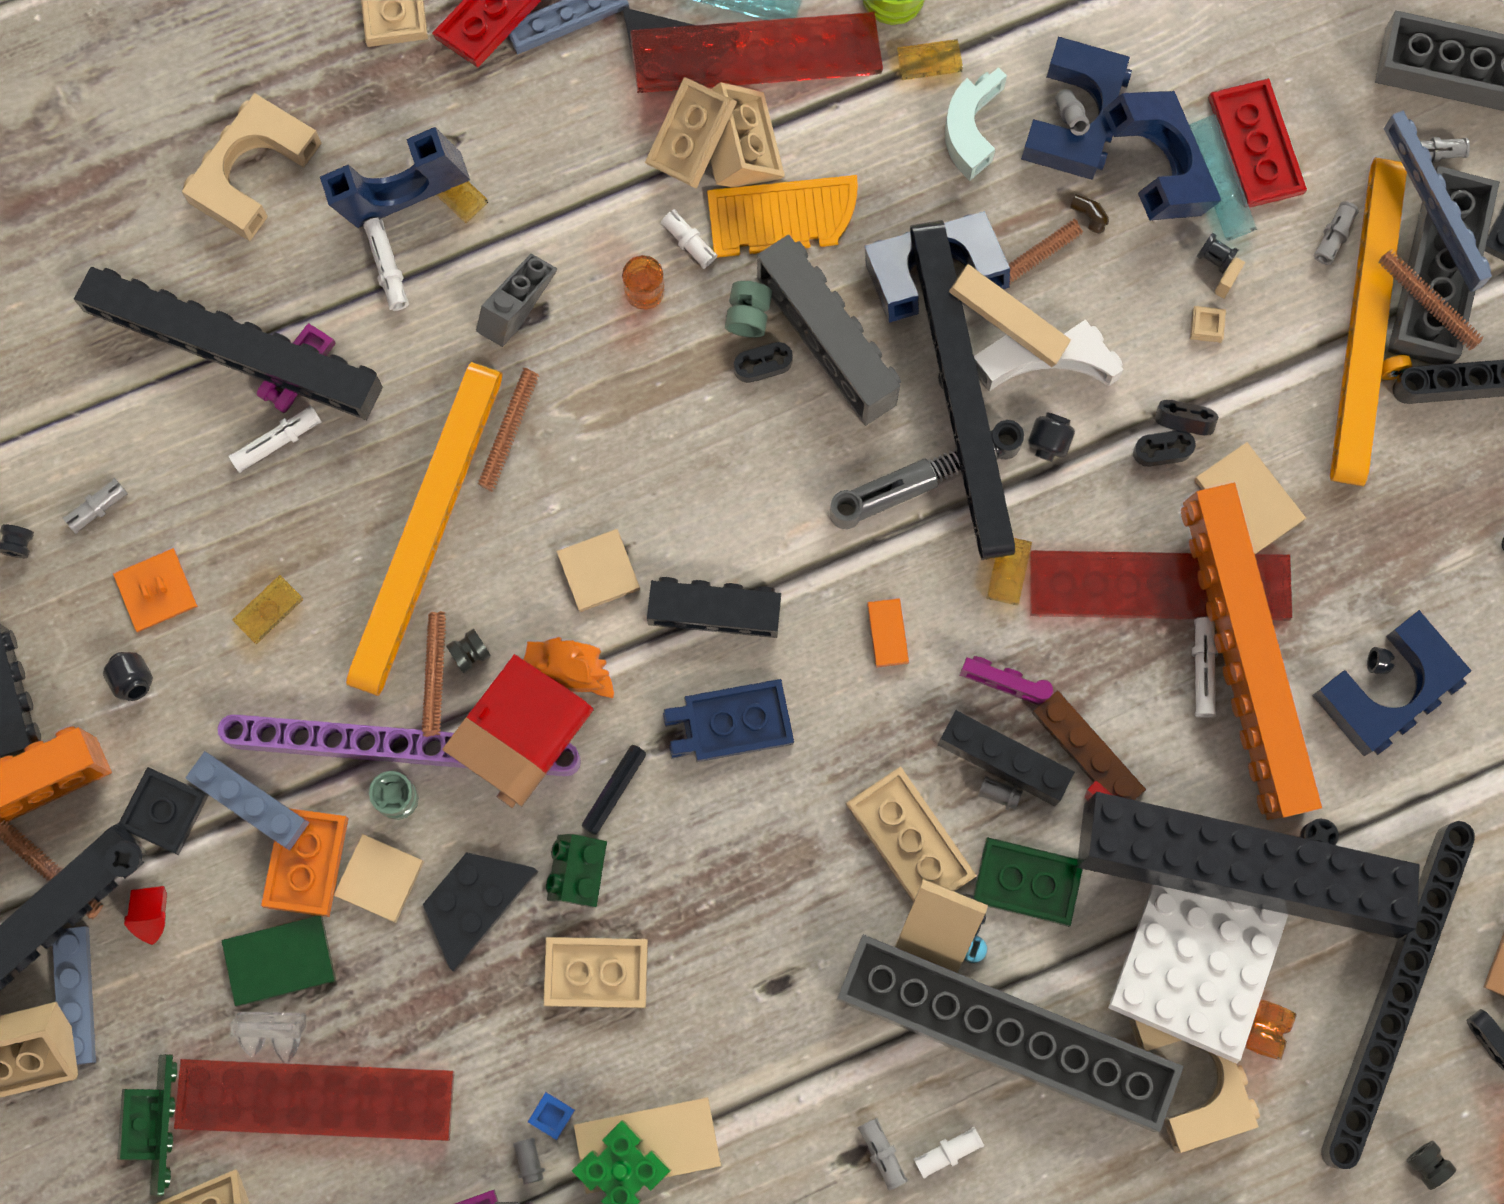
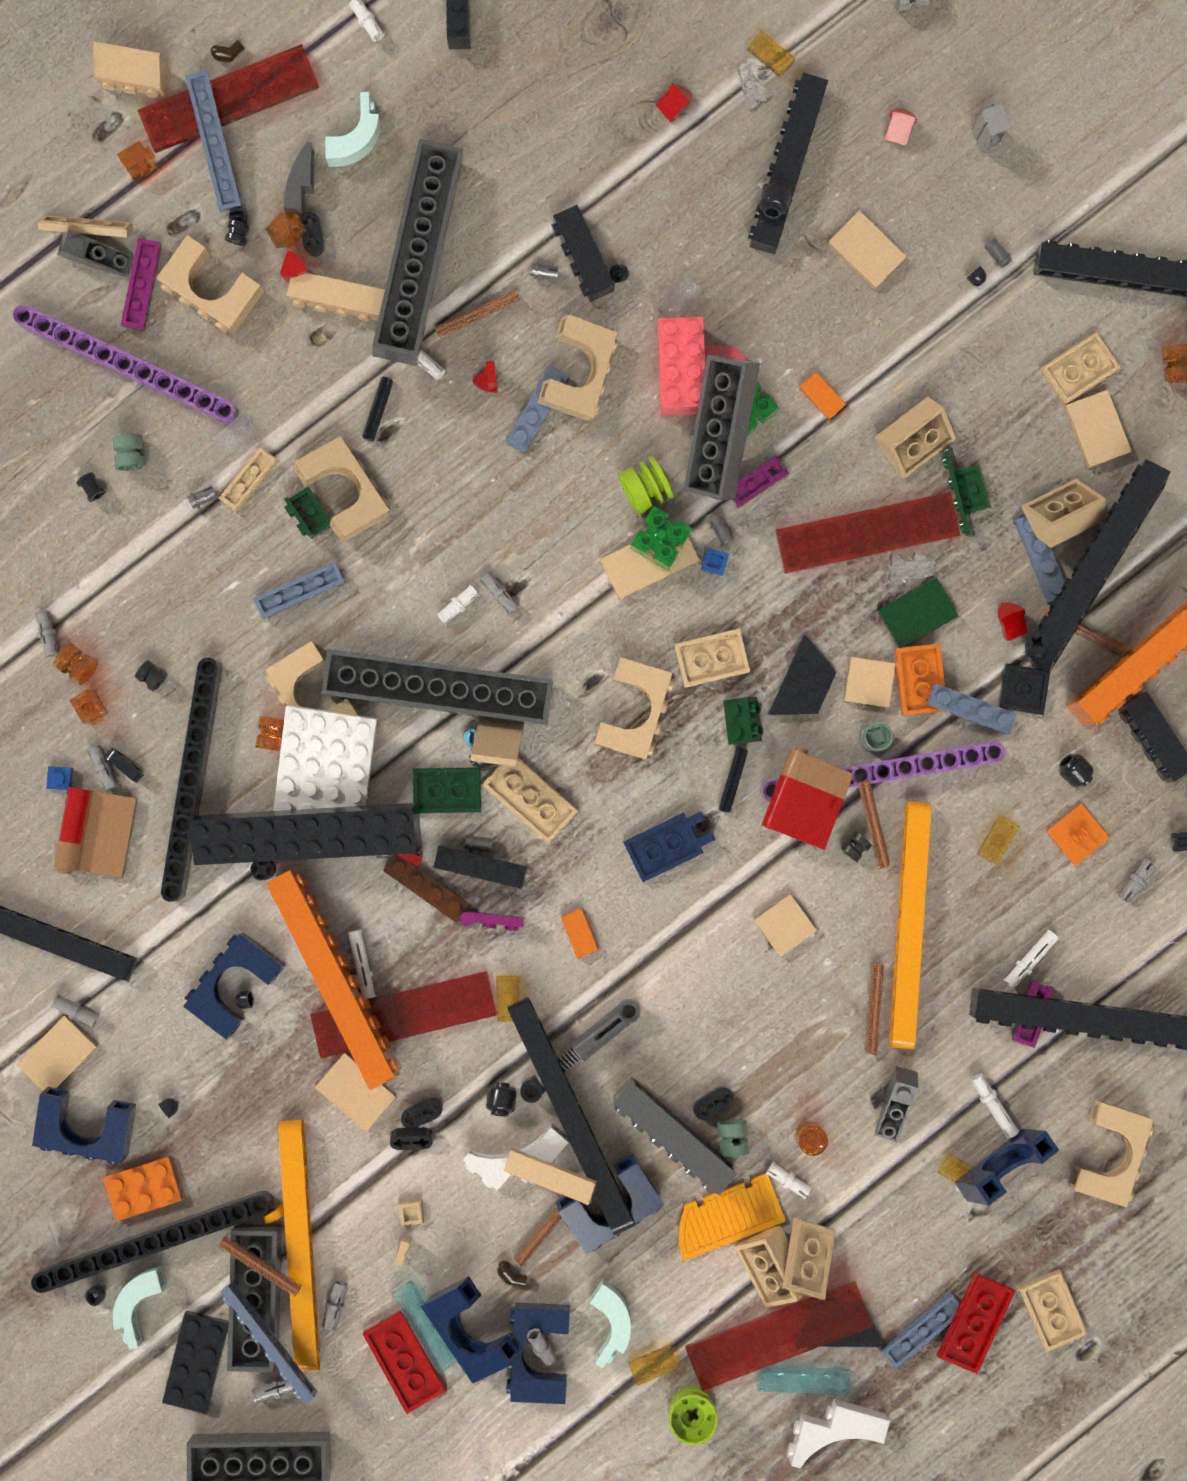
camera: 165 degrees right, 10 degrees up
orange piece [523,637,614,698] -> none
black brick [647,577,782,638] -> none
black bush [1196,233,1239,274] -> none
none -> tan arch [594,657,675,760]

